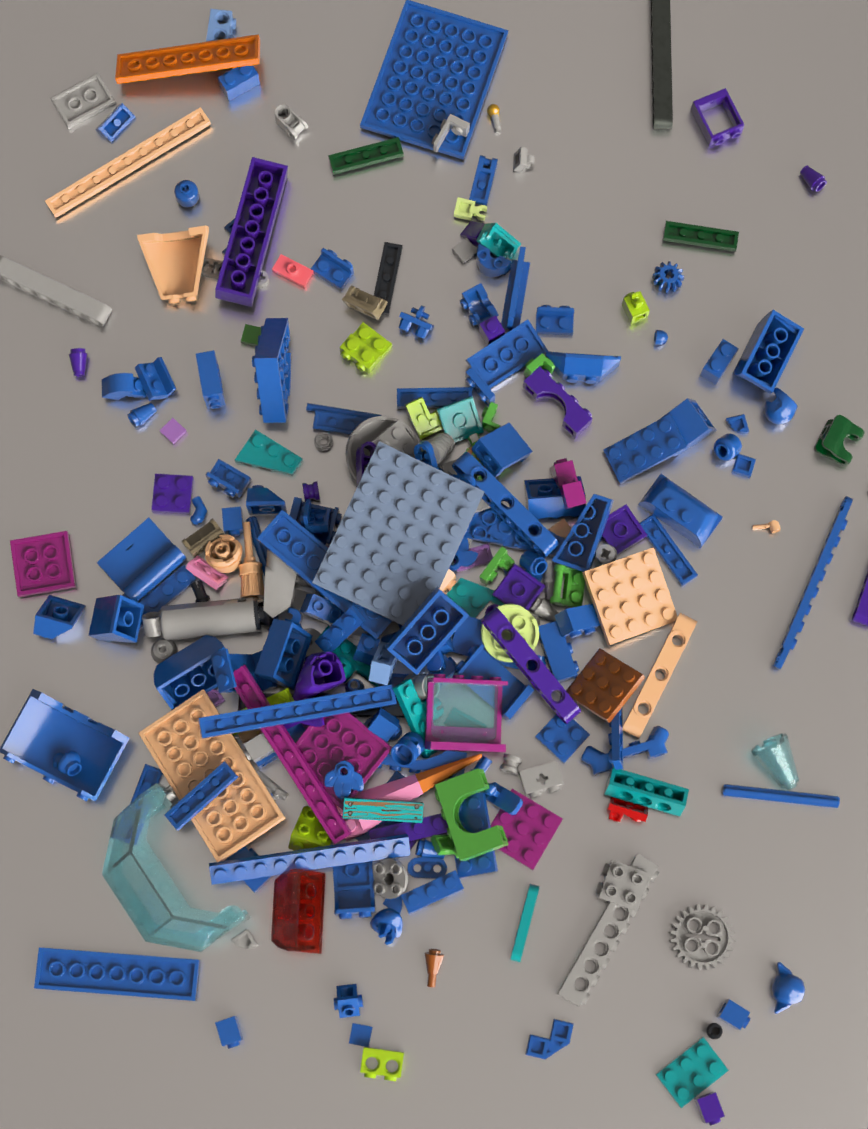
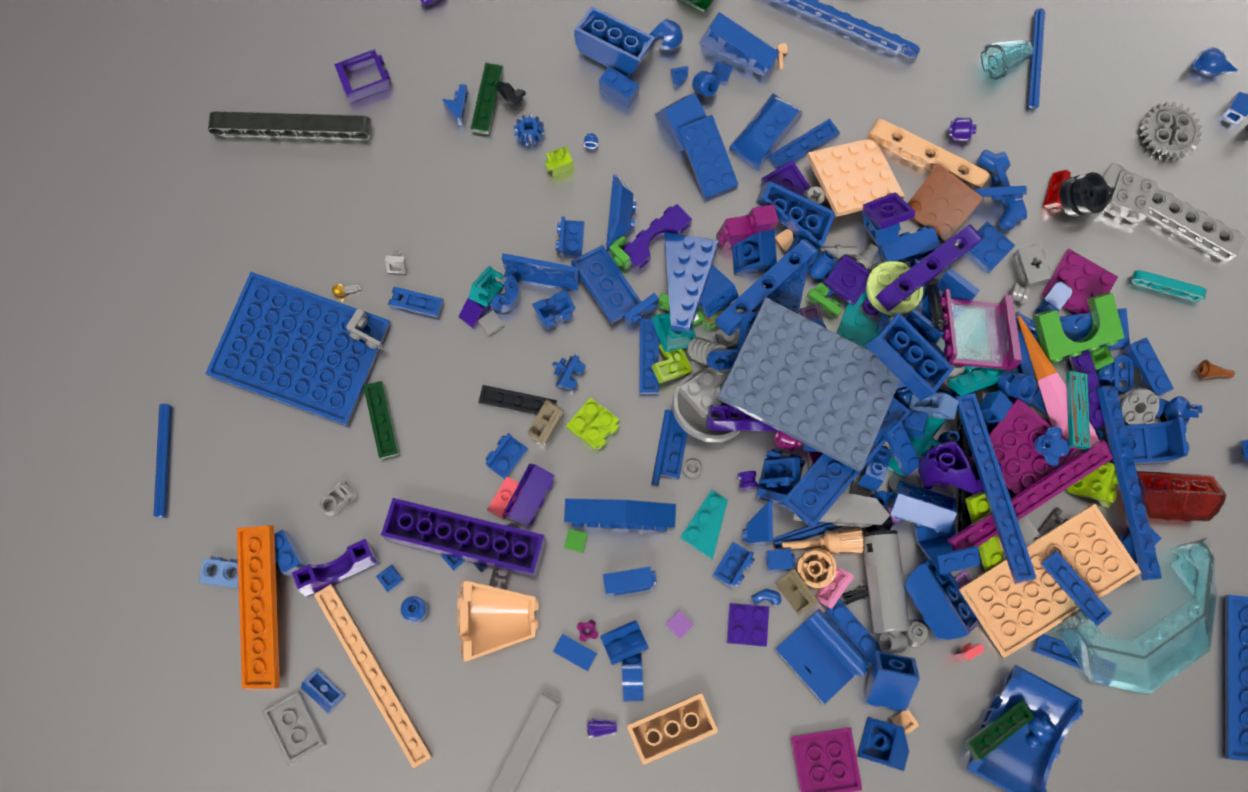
camera: 85 degrees left, 0 degrees up
blue cone [127,402,157,427] -> none
yellowish green plate [454,197,487,221] -> none
dark purple brick [479,315,505,346] -> none
bright green plate [550,564,585,608] -> none
teal brick [604,767,689,816] -> none
none -> dark purple arch [292,539,378,597]
none -> blue tile [376,565,404,593]
none -> blue slope [442,84,469,126]
none -> black bracket [495,81,527,105]
none -> dark purple brick [502,464,555,528]
none -> blue tile [553,634,597,671]
none -> magenta plate [577,620,598,642]
none -> light nougat brick [627,693,718,765]
none -> wing [665,232,719,333]
none -> blue wedge [699,12,780,76]
none -> dark purple plate [862,192,915,230]
none -> light nougat plate [890,708,919,735]
none -> black wheel [924,278,948,332]
none -> dark purple head [949,117,977,142]
none -> coral plate [954,643,985,661]
none -> dark green plate [964,700,1034,762]
none -> black wheel [1059,172,1109,217]

